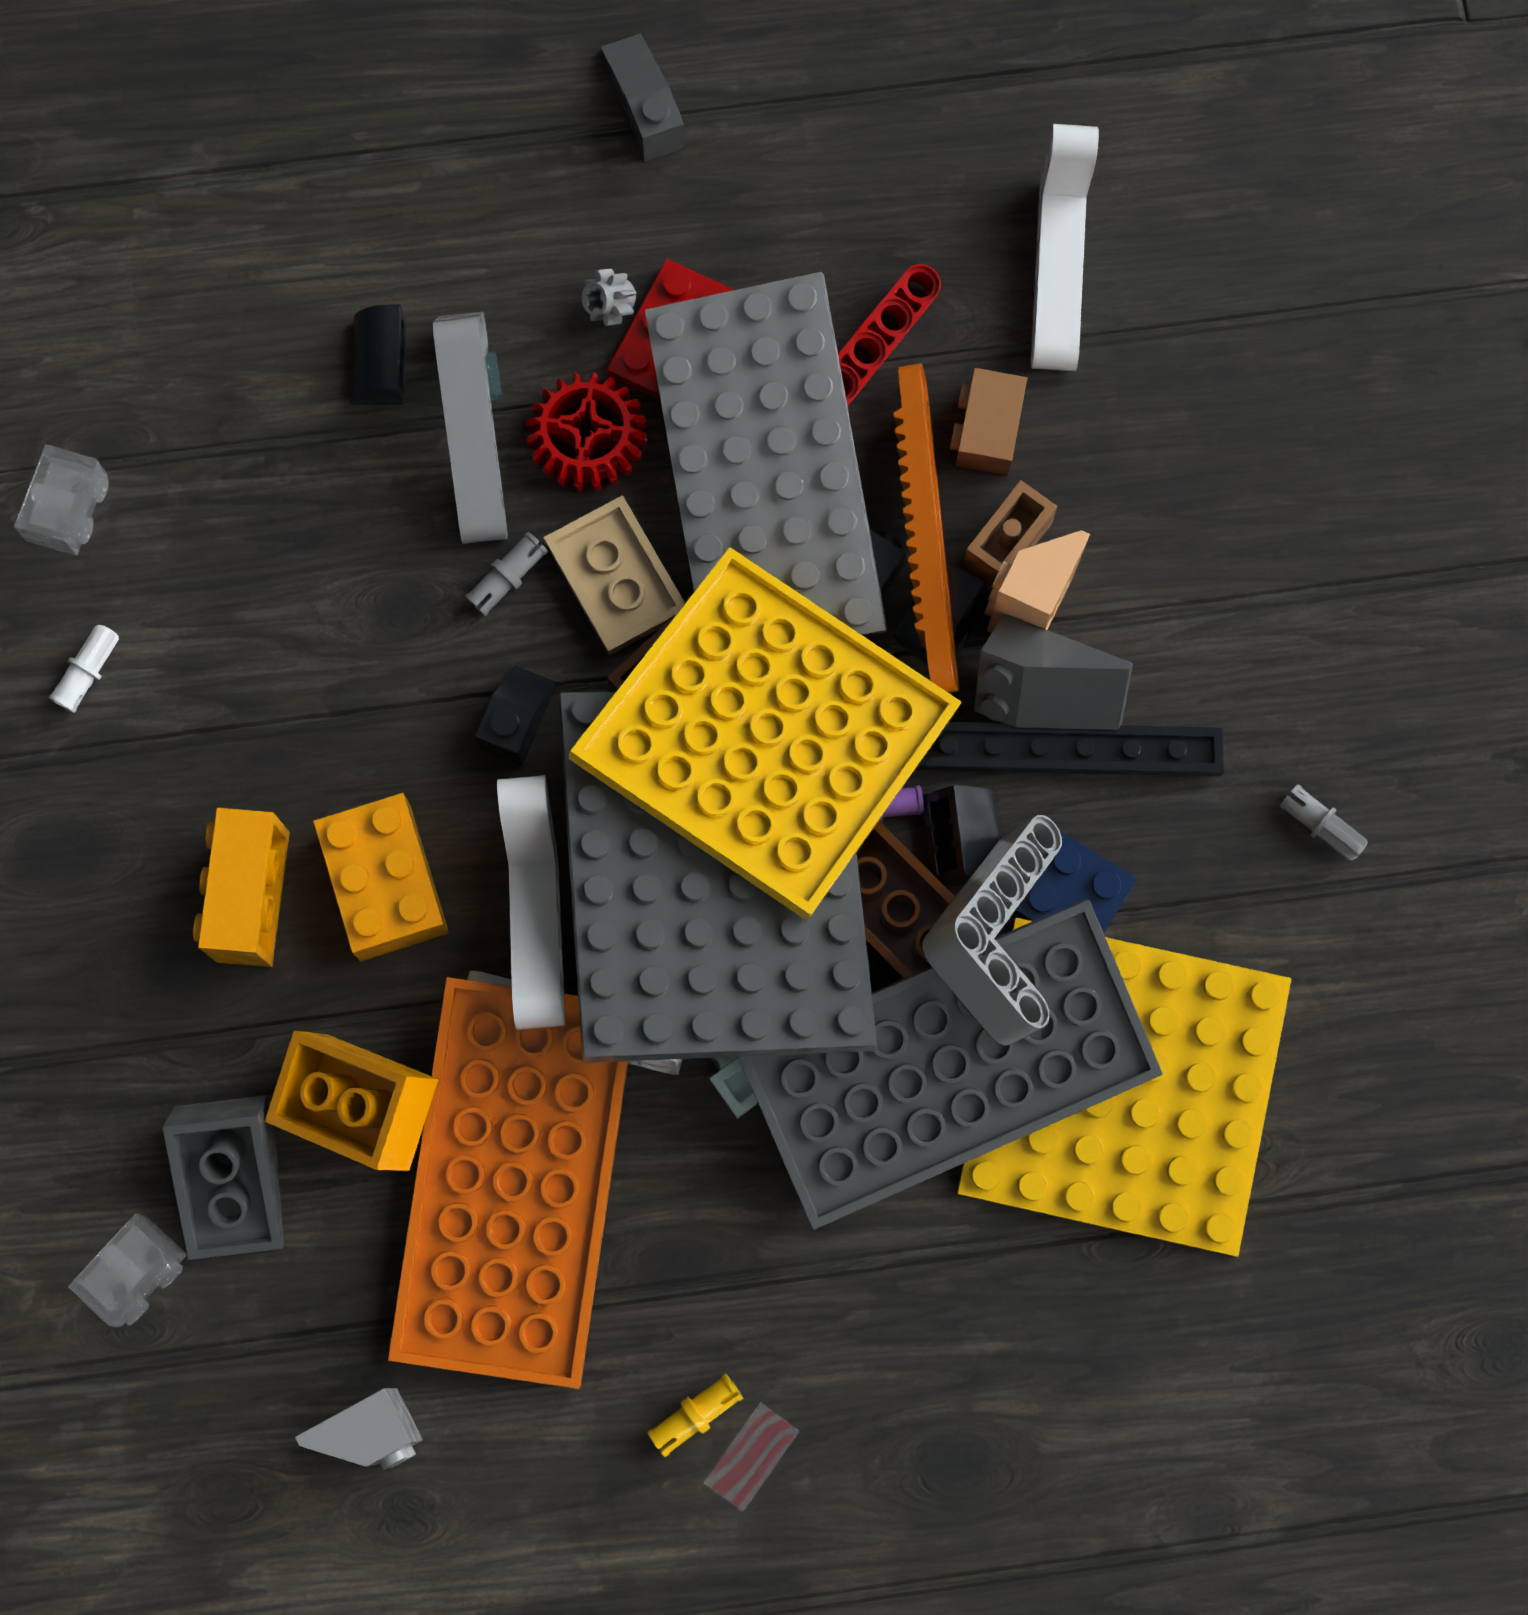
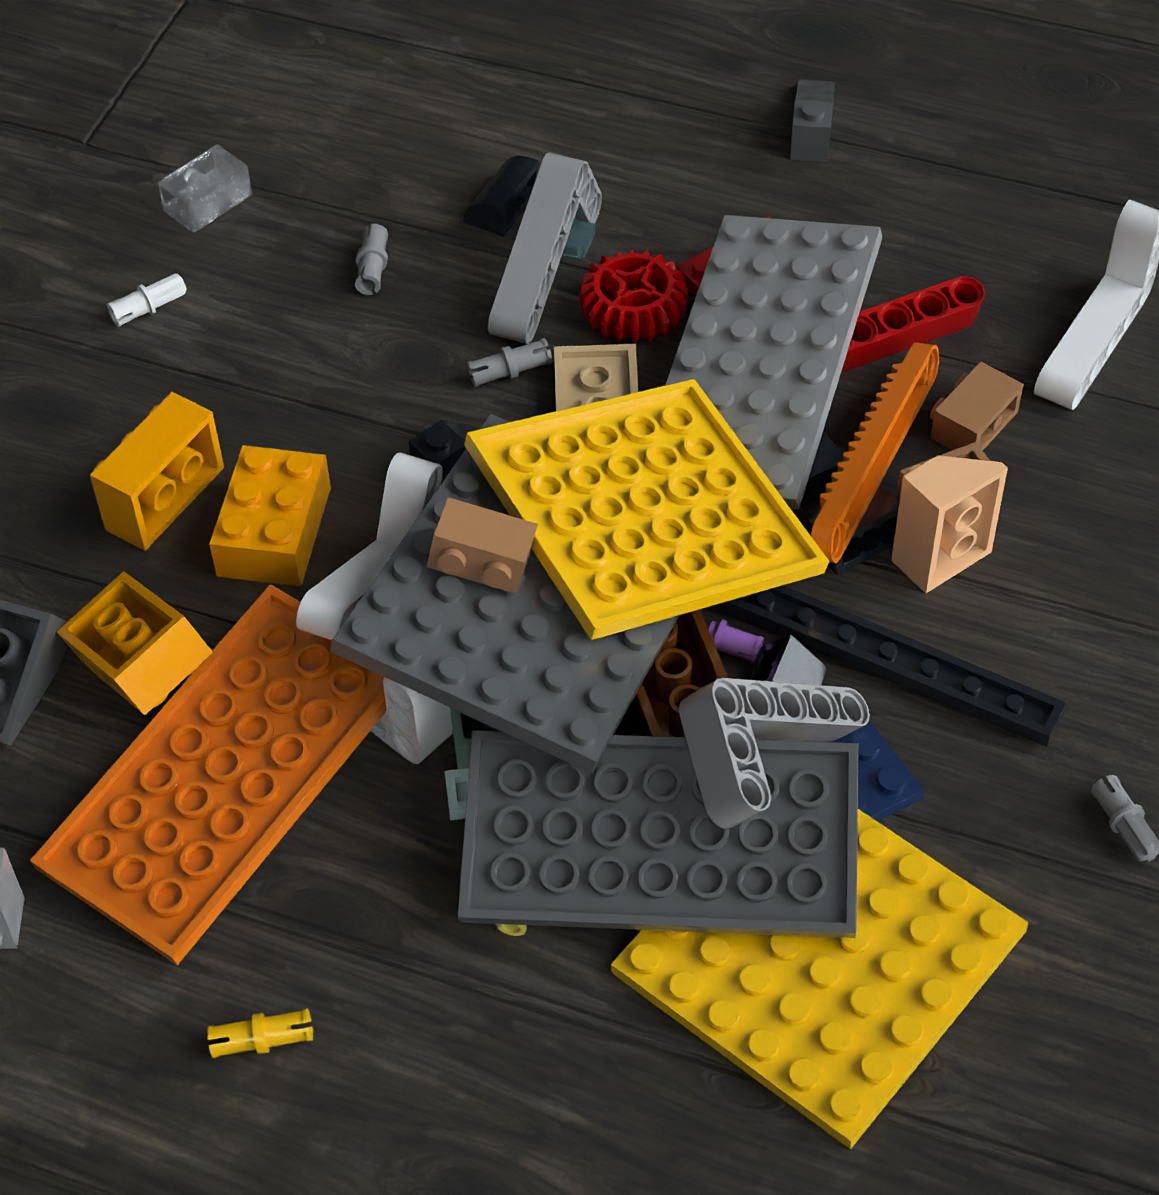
camera: 30 degrees right, 25 degrees down
light grey gear [582,269,636,326] -> none
clear tile [704,1402,799,1512] -> none
dark grey slope [974,613,1133,730] -> none
none -> light grey pin [355,224,388,295]
none -> medium nougat brick [427,497,538,594]

